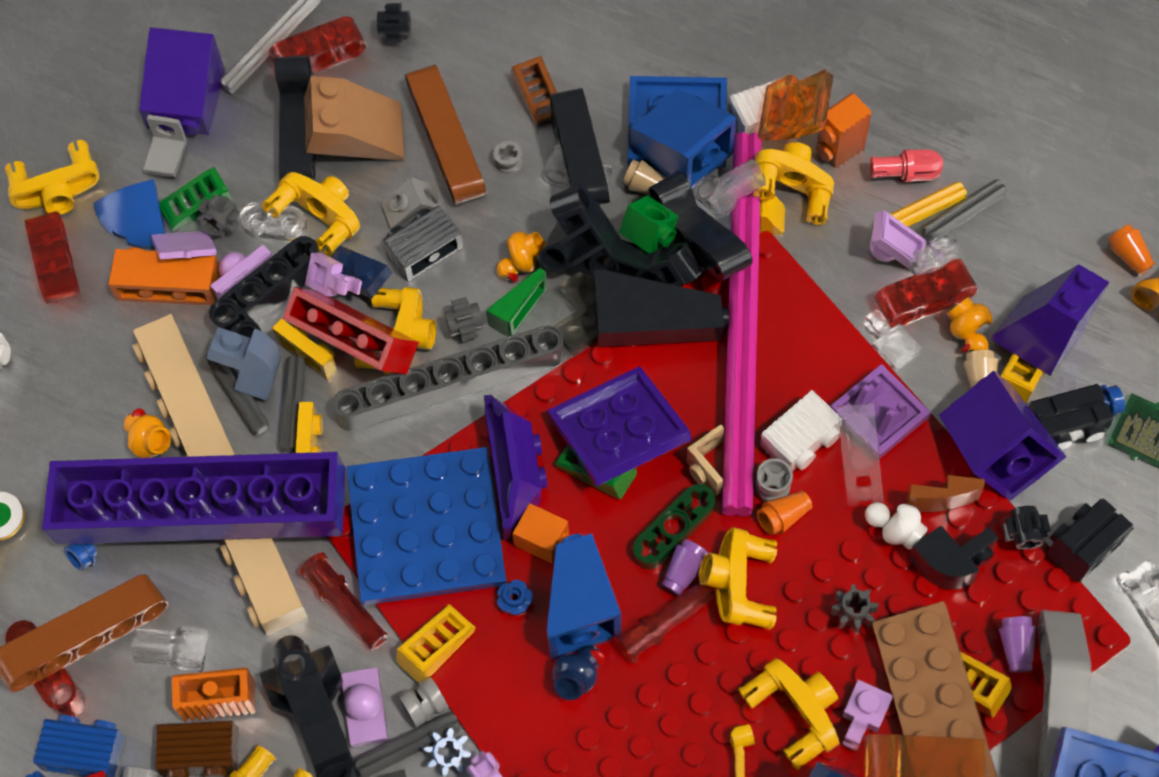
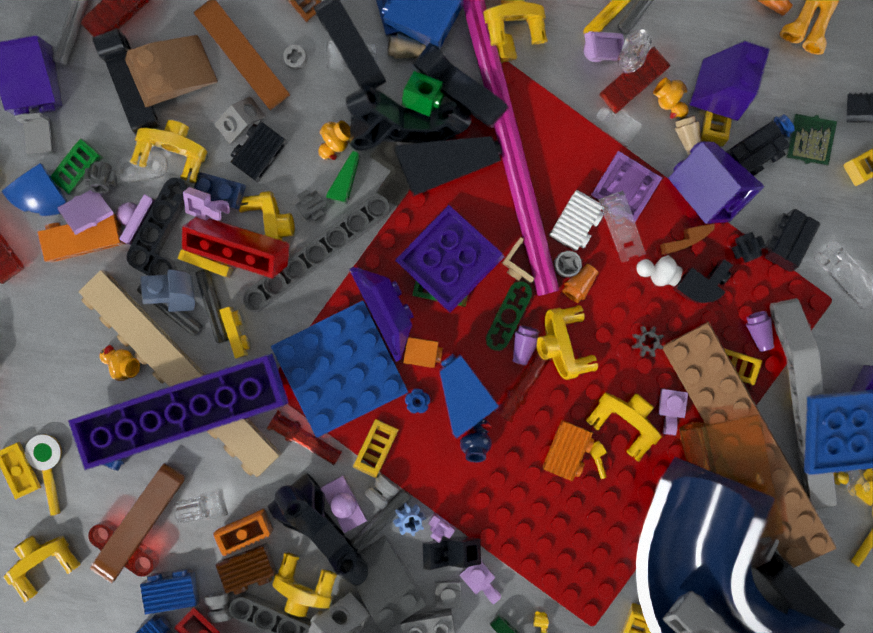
camera: 20 degrees left, 25 degrees up
clear piece [693,159,766,217] -> none
none -> orange brick [543,420,594,481]

